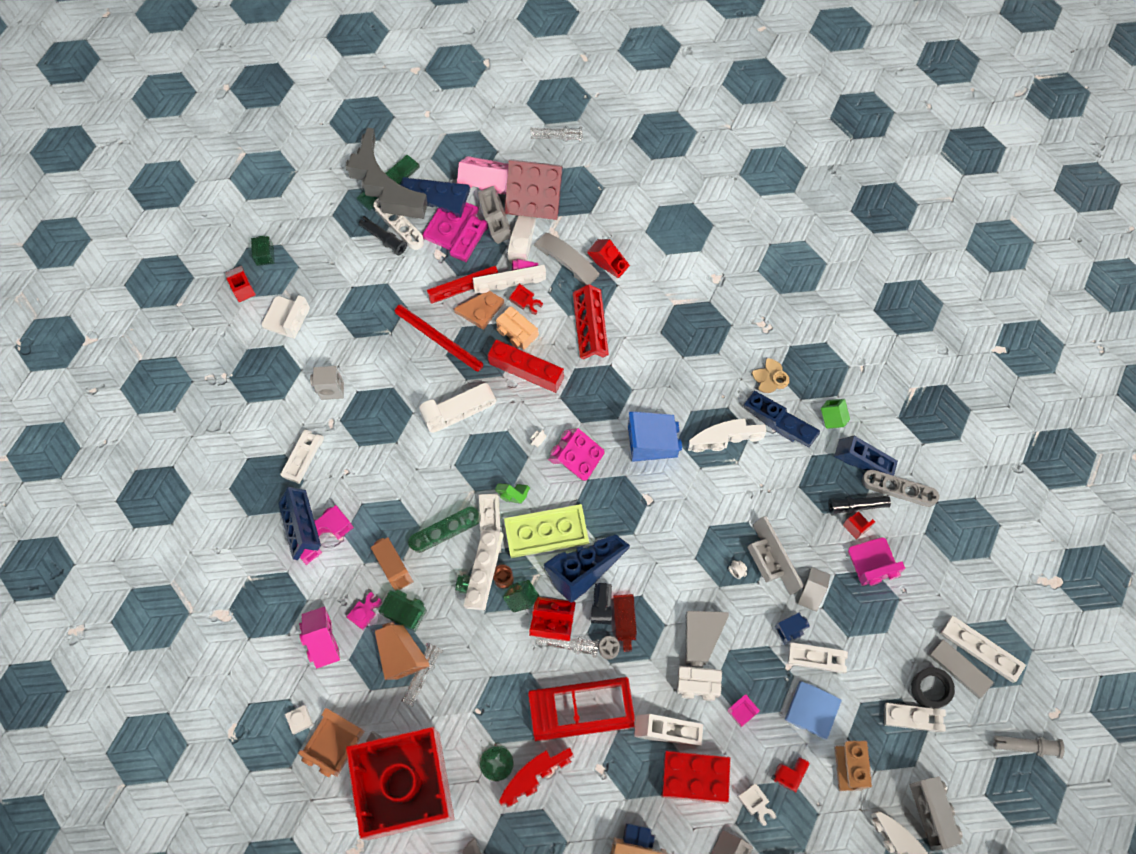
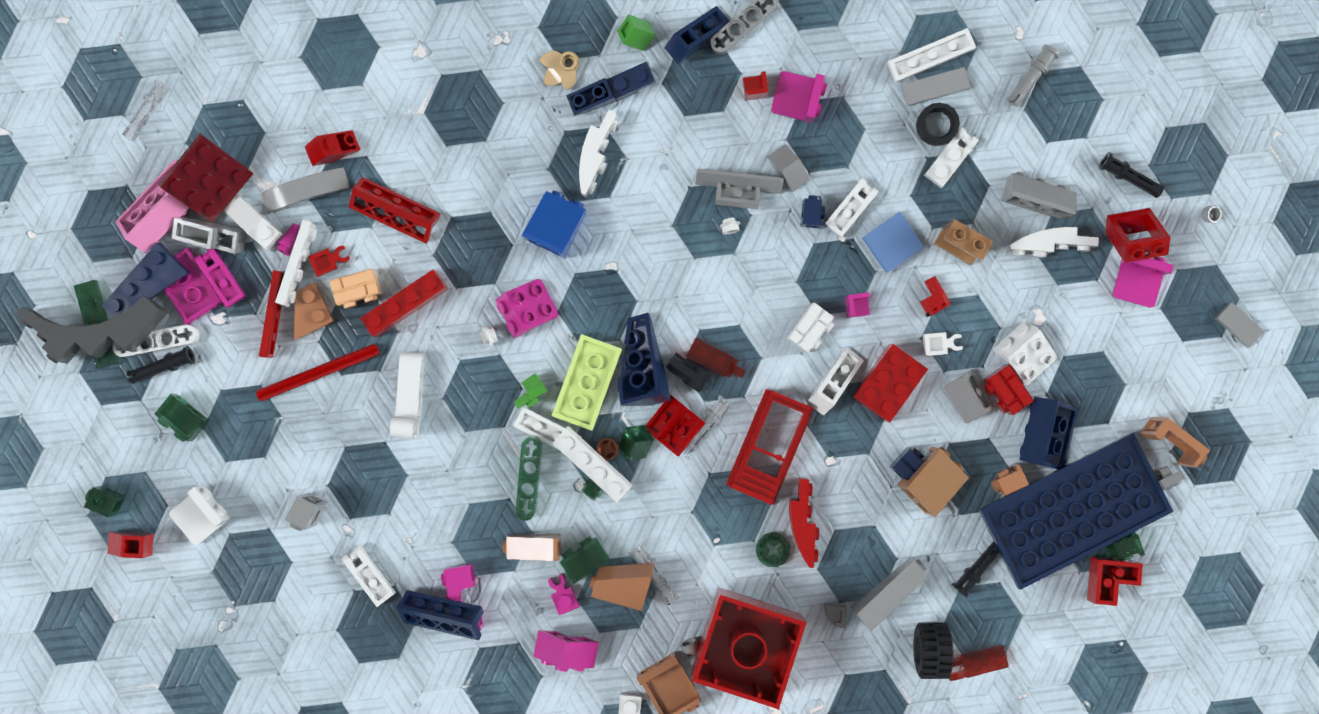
camera: 60 degrees left, 20 degrees up
light grey wheel [599,636,620,659] -> none
light grey slope [686,611,729,668] -> none
black pin [828,495,891,516] -> none
none -> clear green brick [154,393,209,442]

